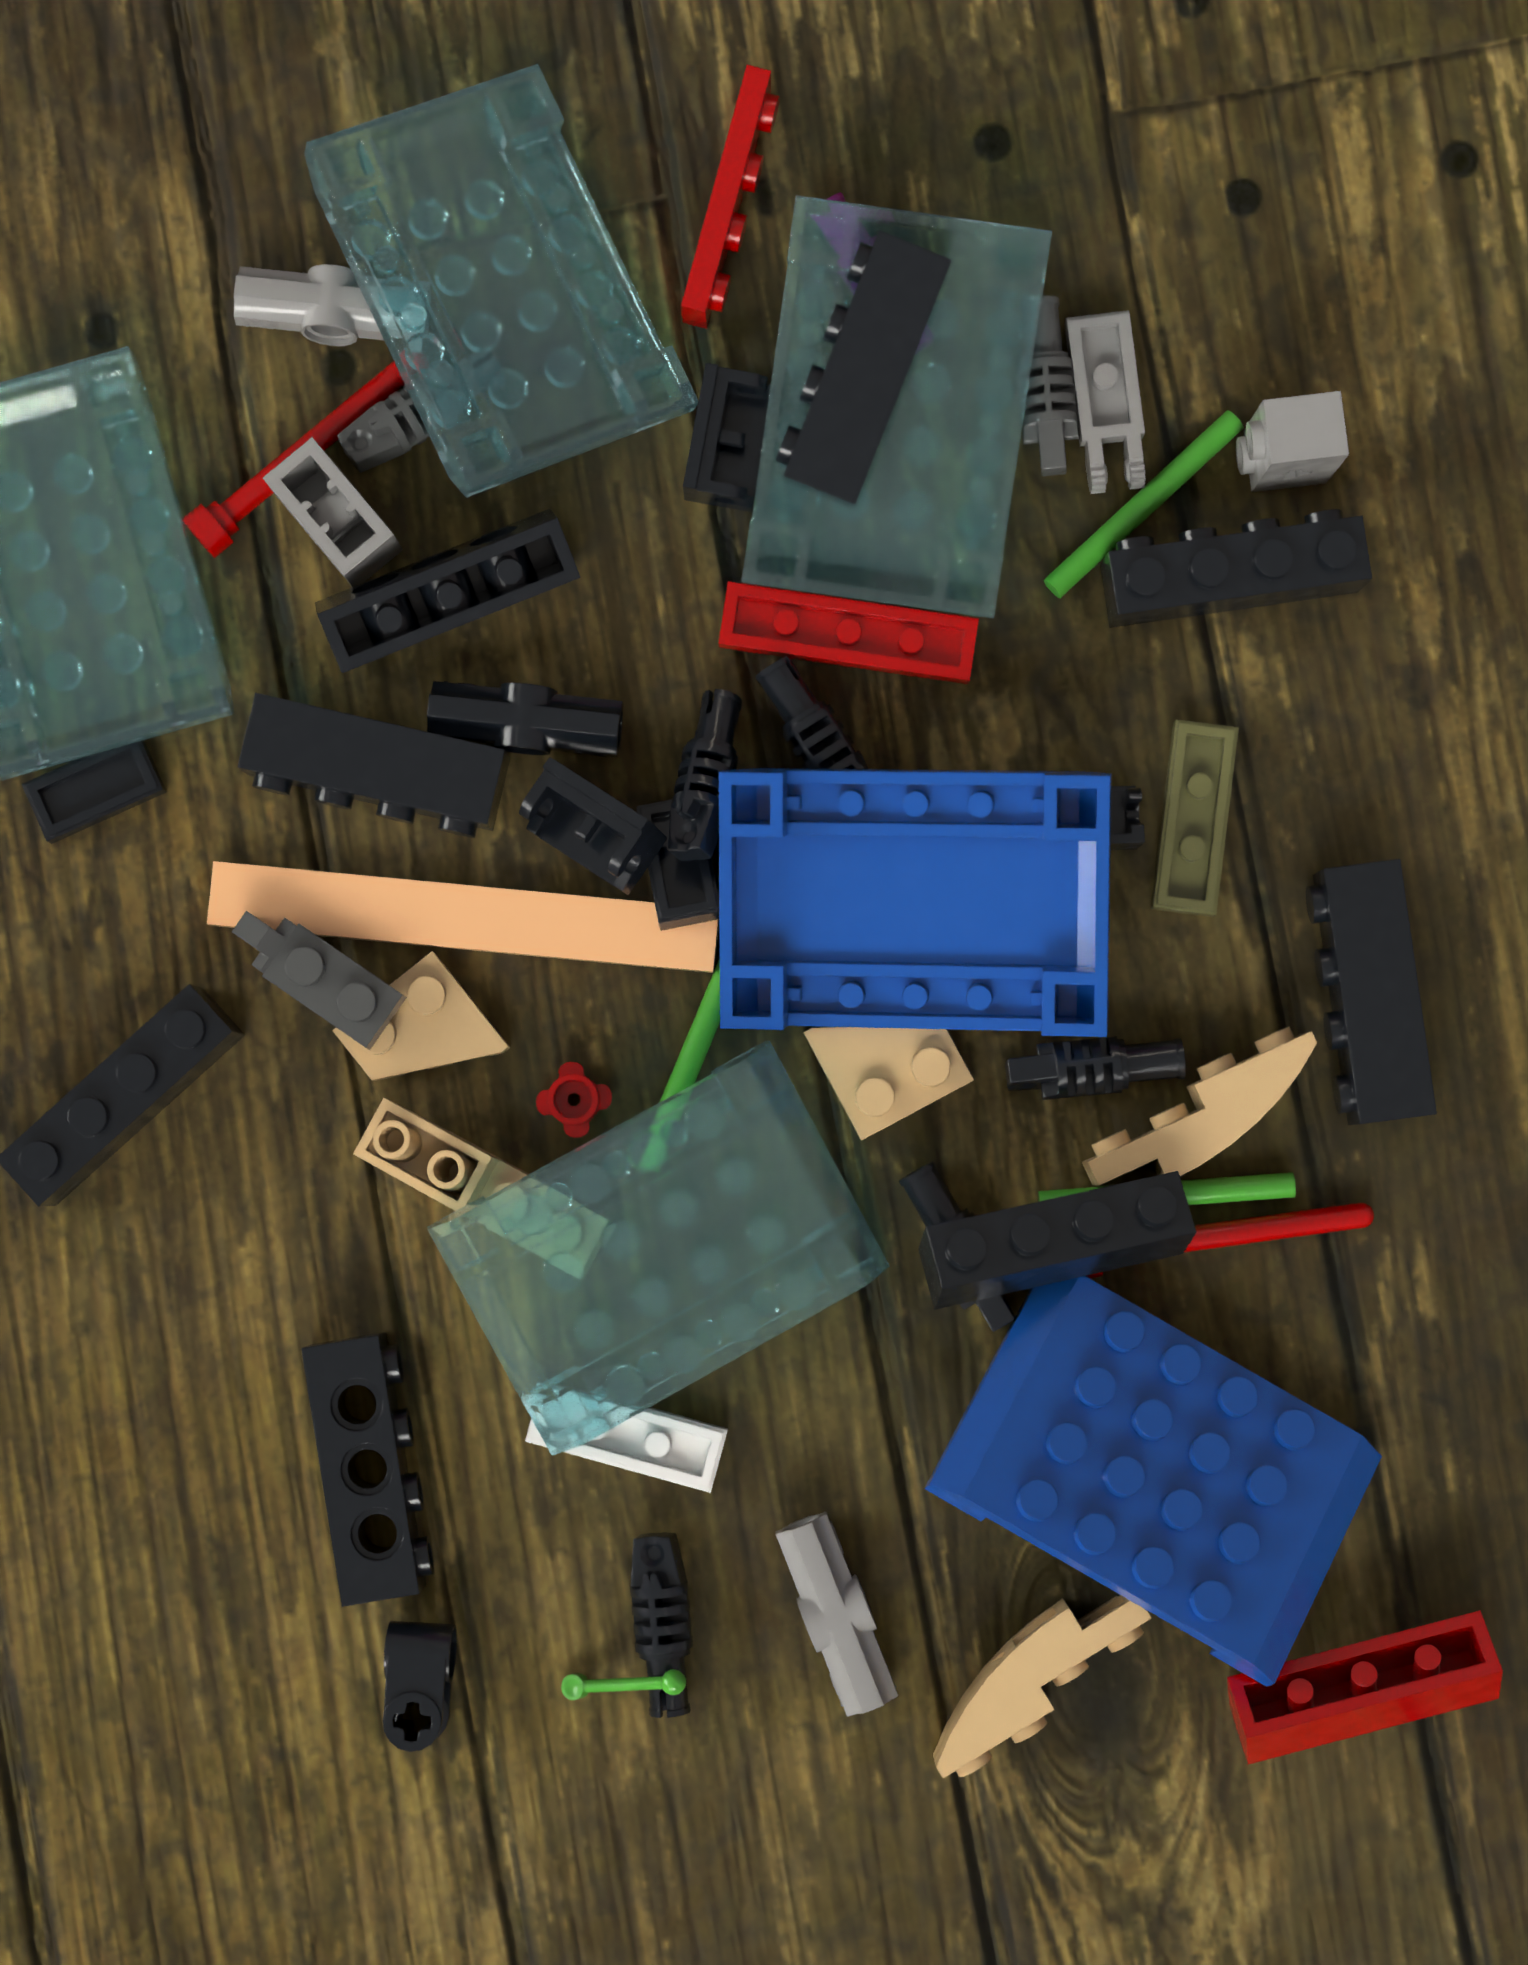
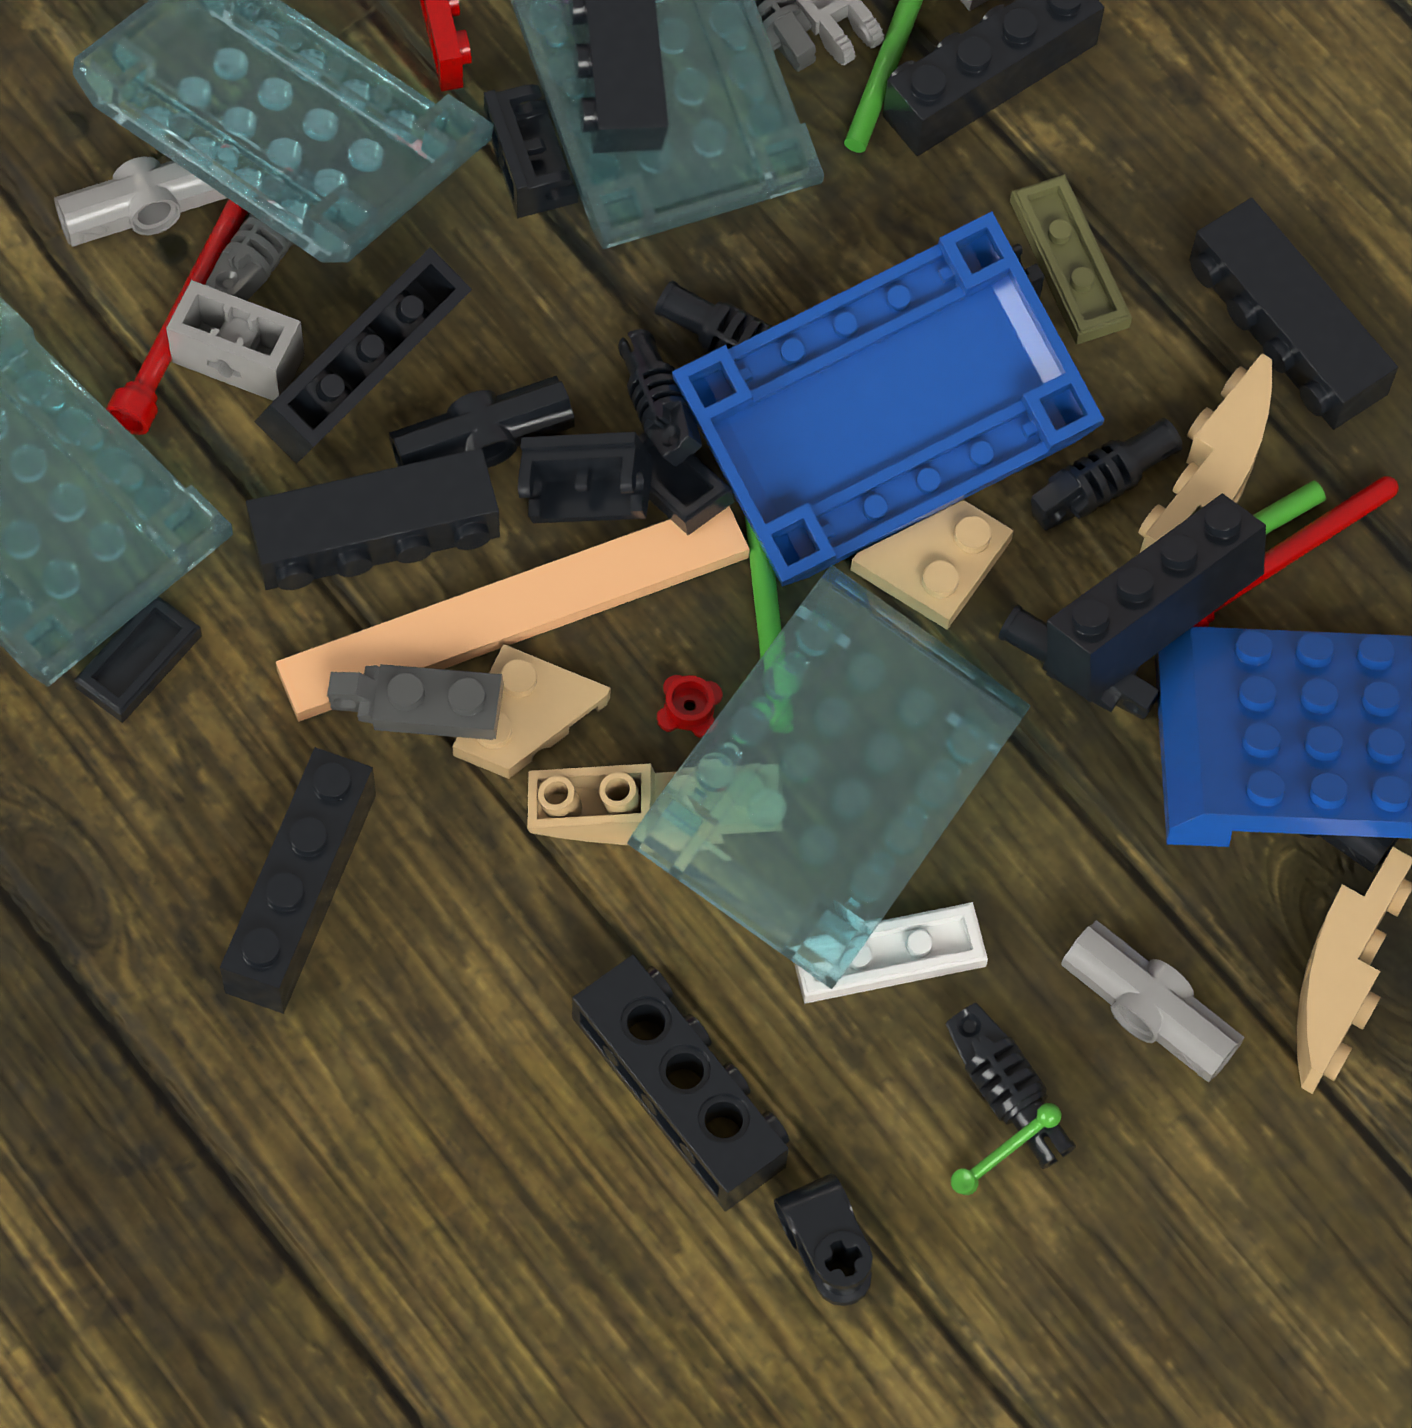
camera: 35 degrees left, 20 degrees down
red plate [718,581,979,684] -> none

